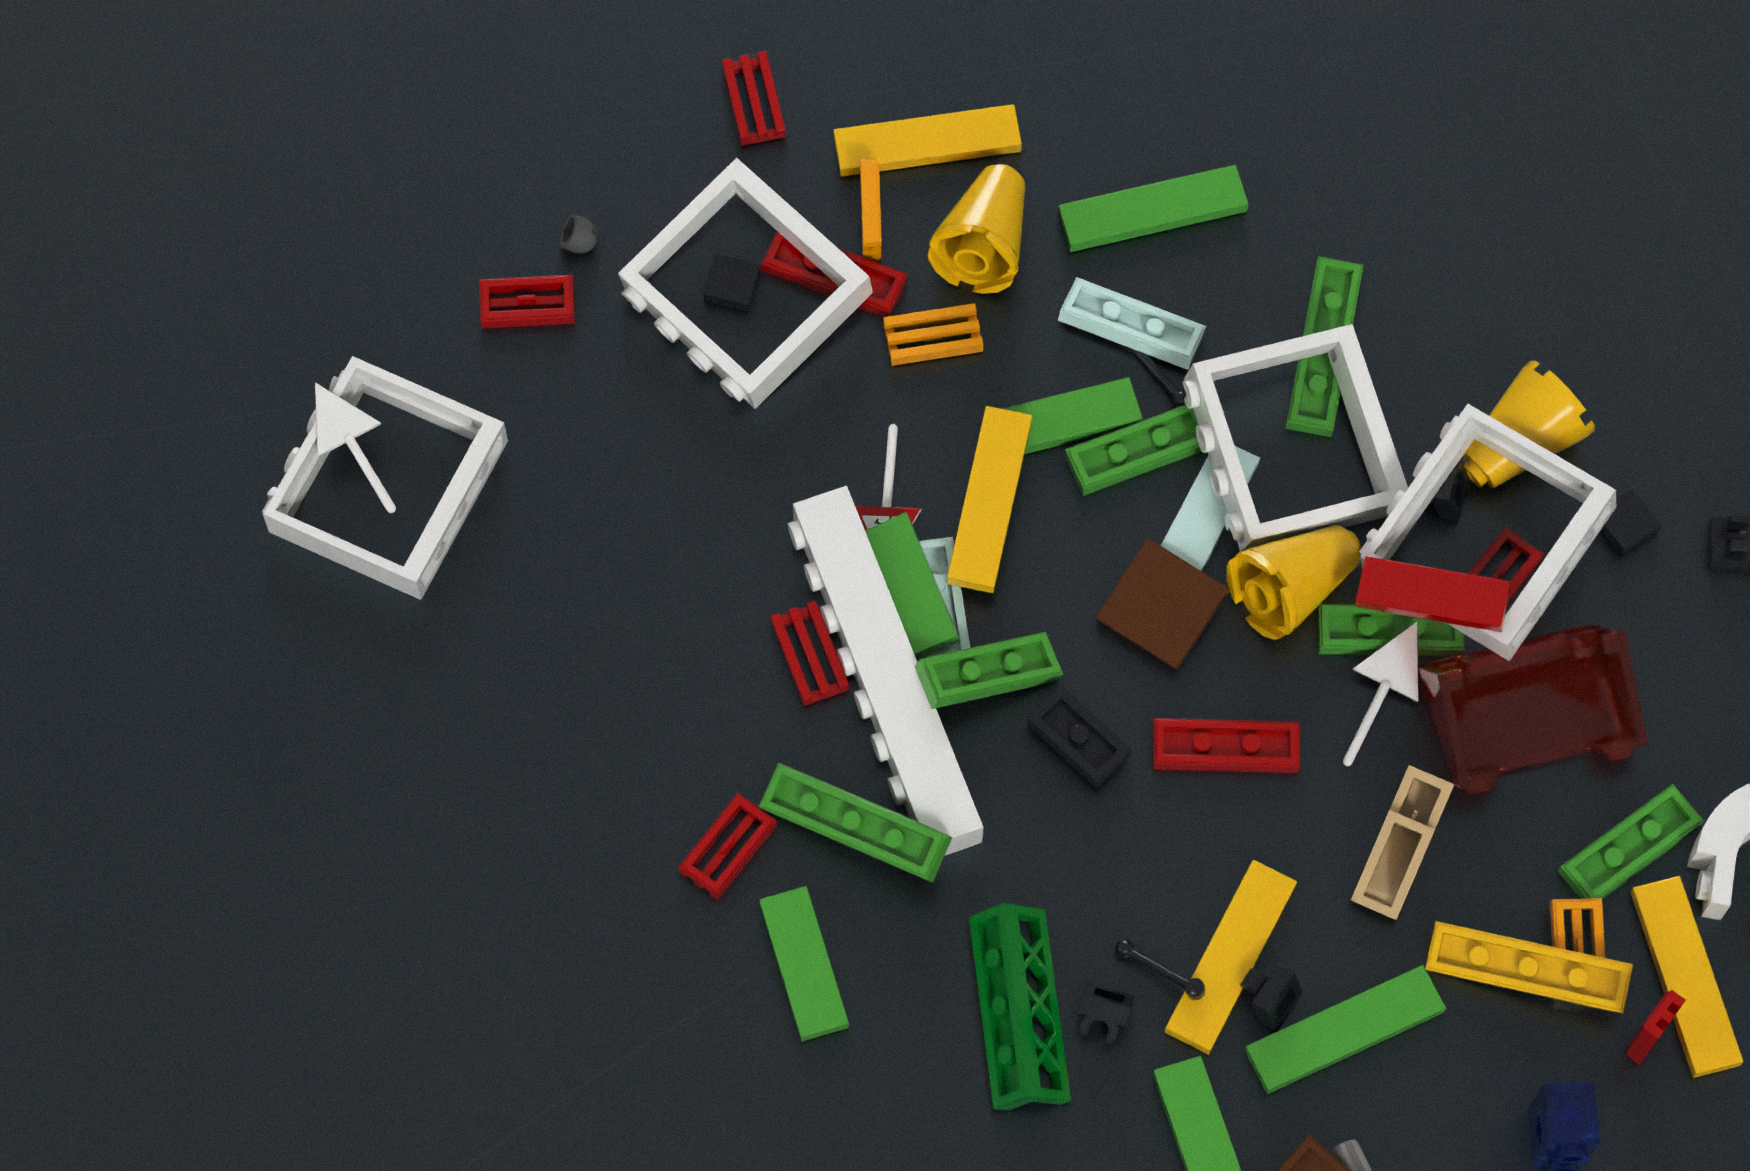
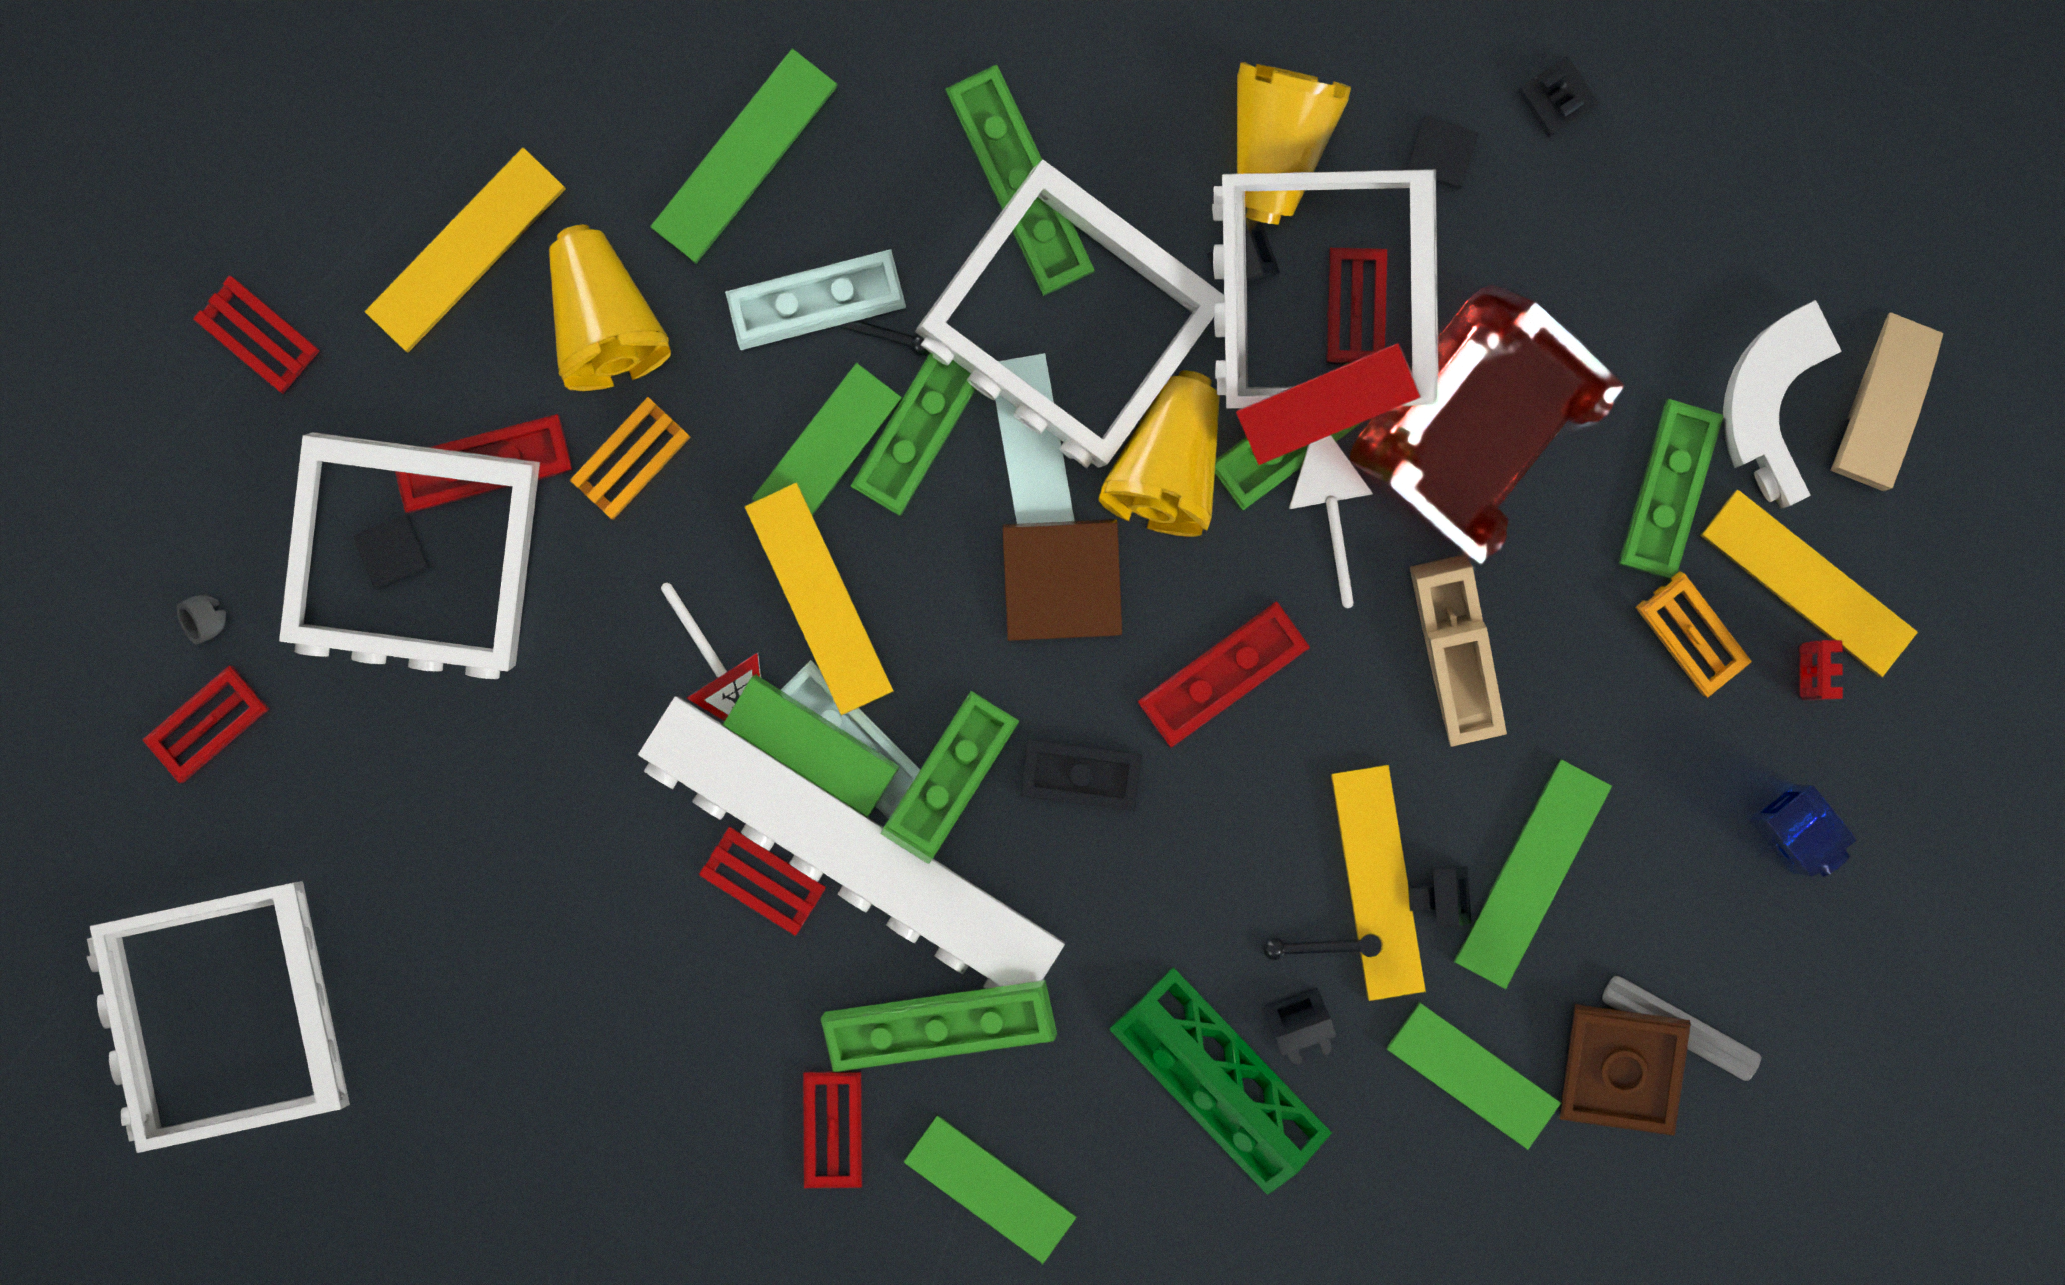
camera: 35 degrees left, 20 degrees up
white piece [315,383,396,513] -> none
light orange tile [860,159,882,263] -> none
yellow tile [1425,921,1633,1014] -> none

